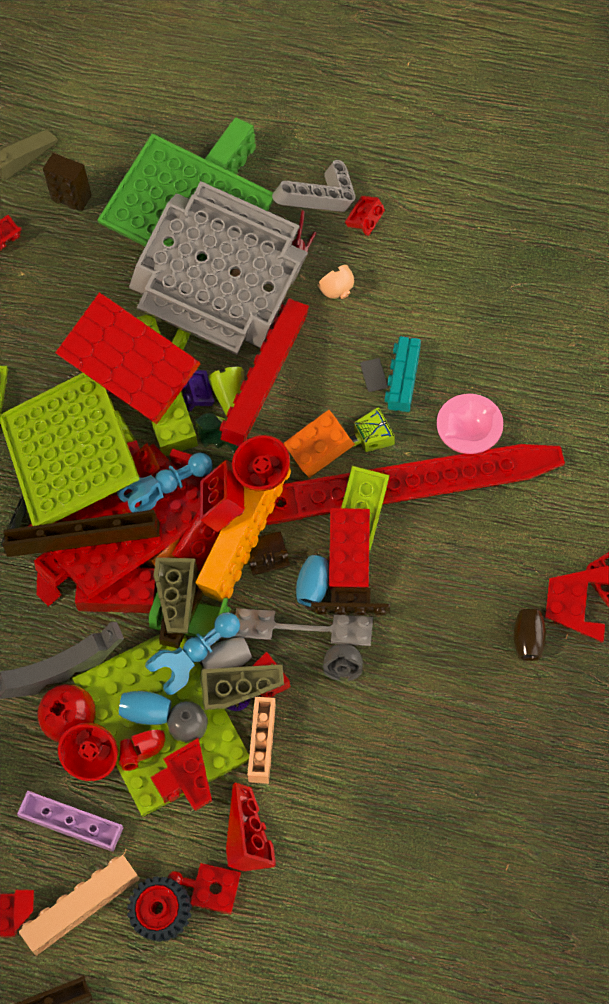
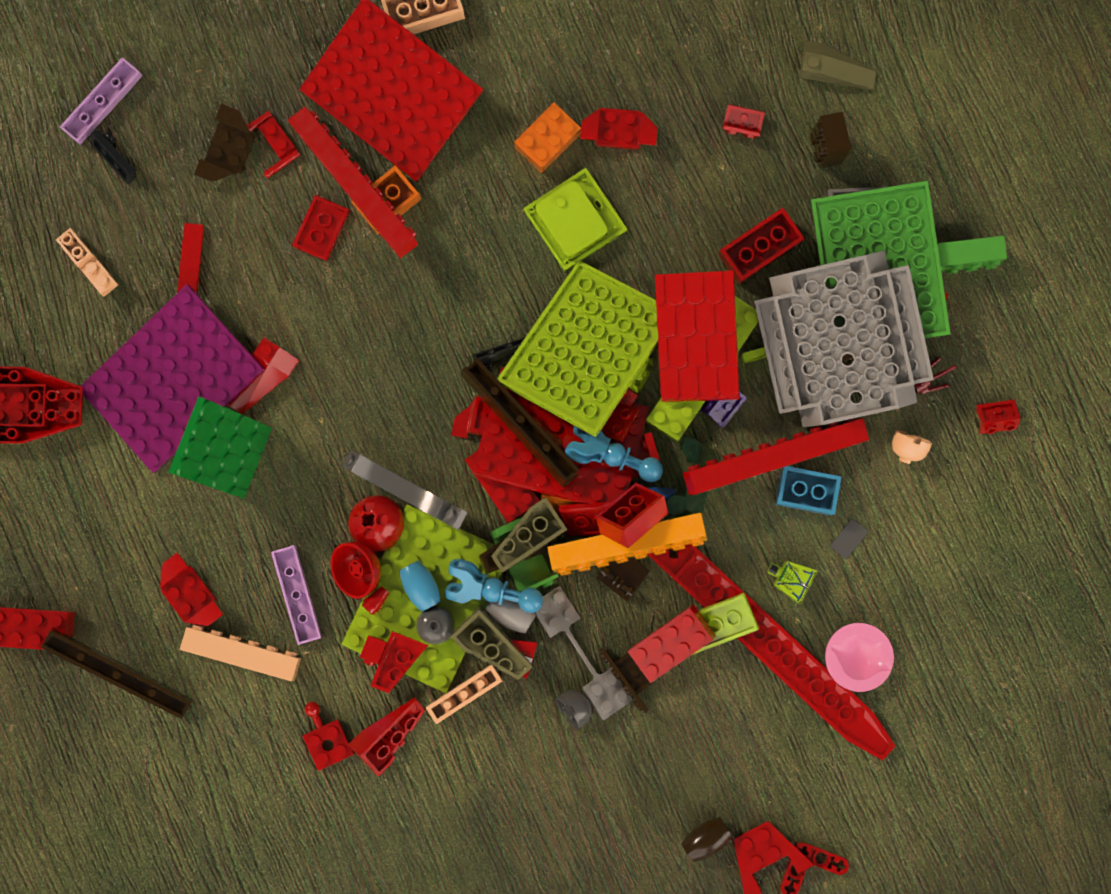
camera: 50 degrees right, 20 degrees up
wheel [127,876,192,942] -> none
red brick [131,730,166,761] -> none
lime cone [208,367,245,418] -> none
red piece [232,435,290,492] -> none
light grey beam [272,160,356,212] -> none
orange brick [283,410,355,478] -> none
dark azure piece [296,555,329,607] -> none
teal brick [385,336,421,412] -> none
none -> red brick [718,208,805,285]
none -> dark azure brick [774,466,841,516]

